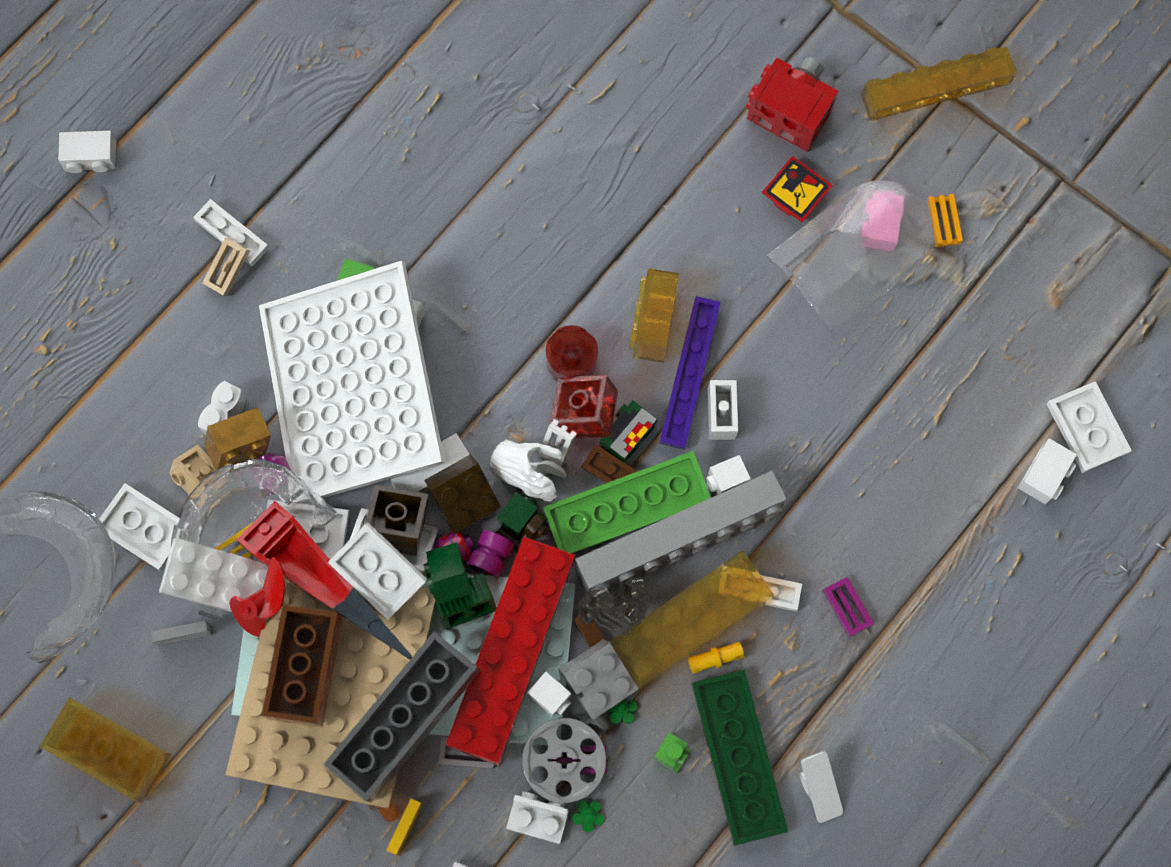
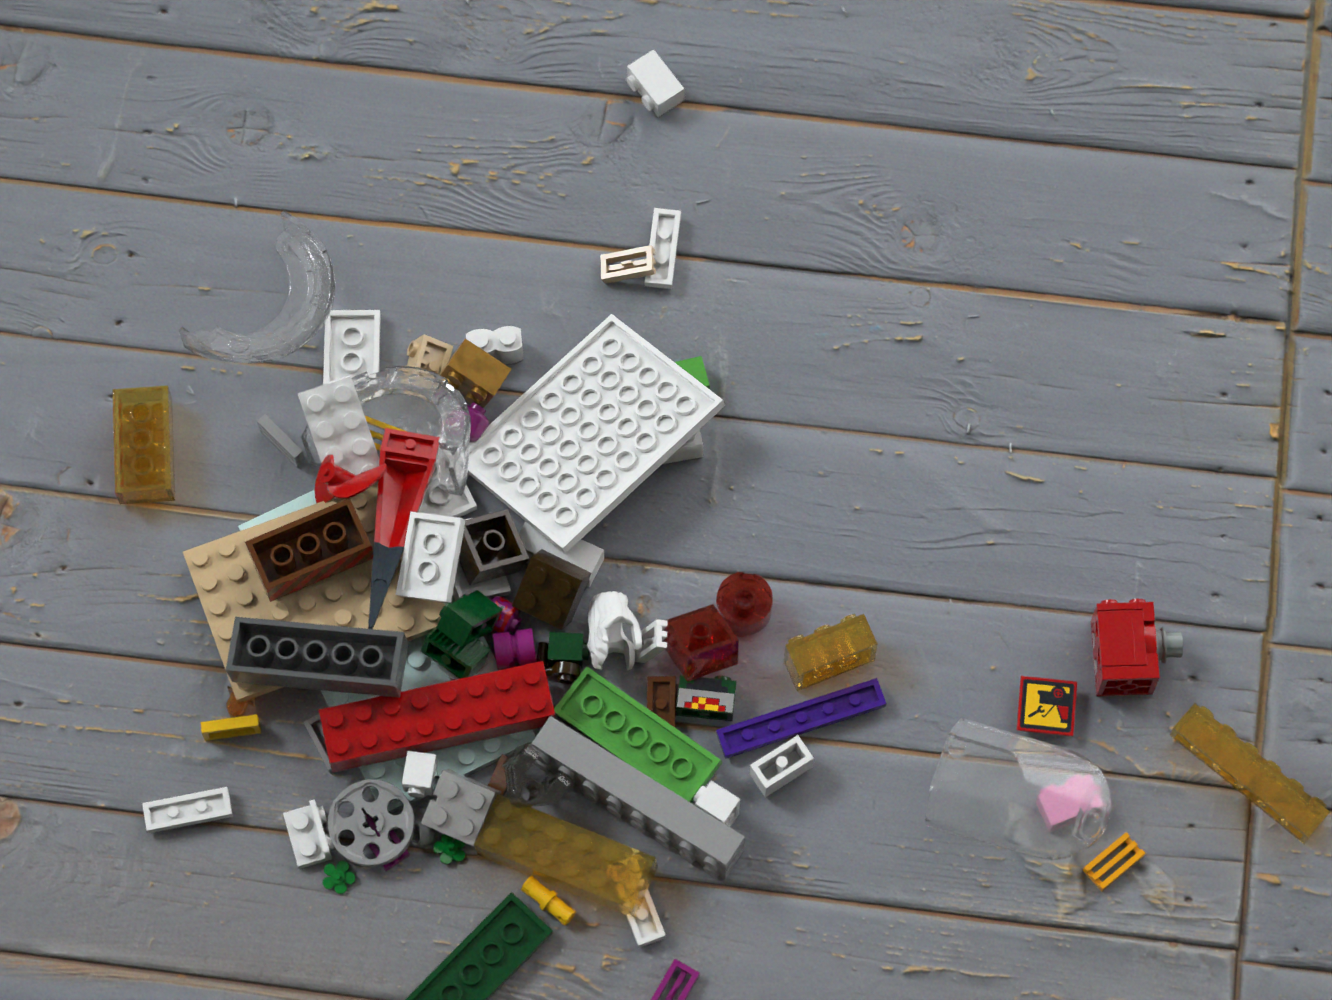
camera: 60 degrees right, 5 degrees down
bright green brick [653,732,691,773] -> none

